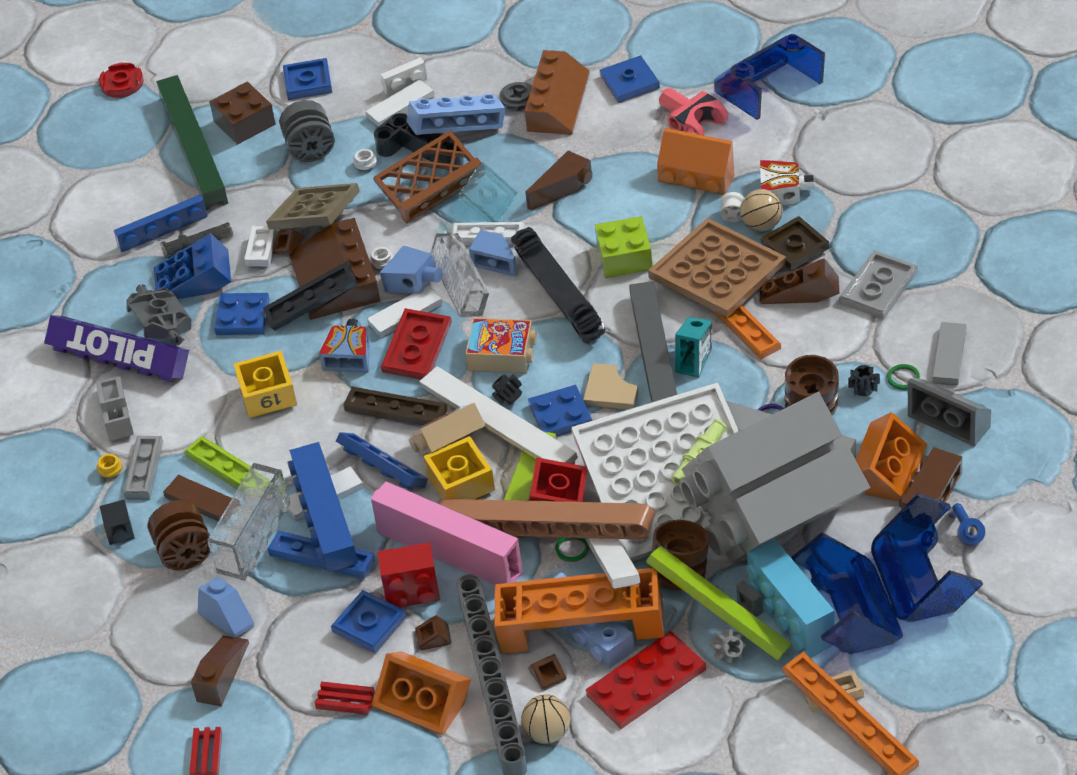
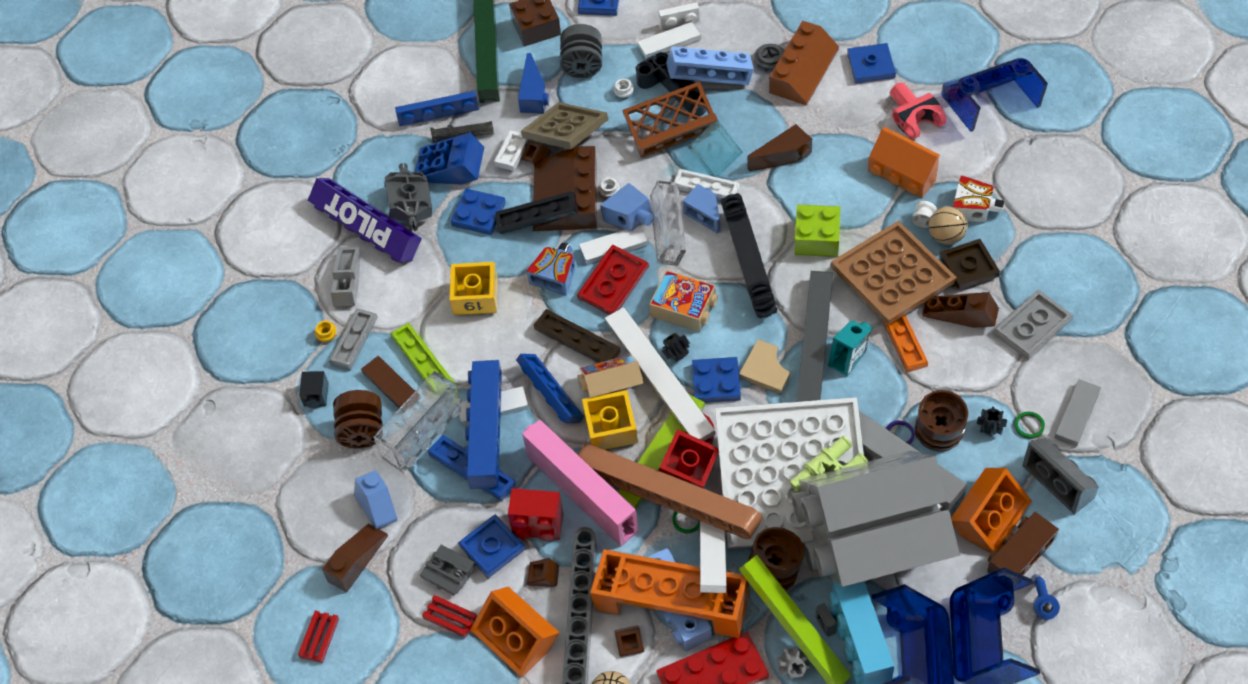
camera: 15 degrees right, 10 degrees up
none -> dark grey piece [420,544,476,596]
none -> blue slope [518,53,550,114]

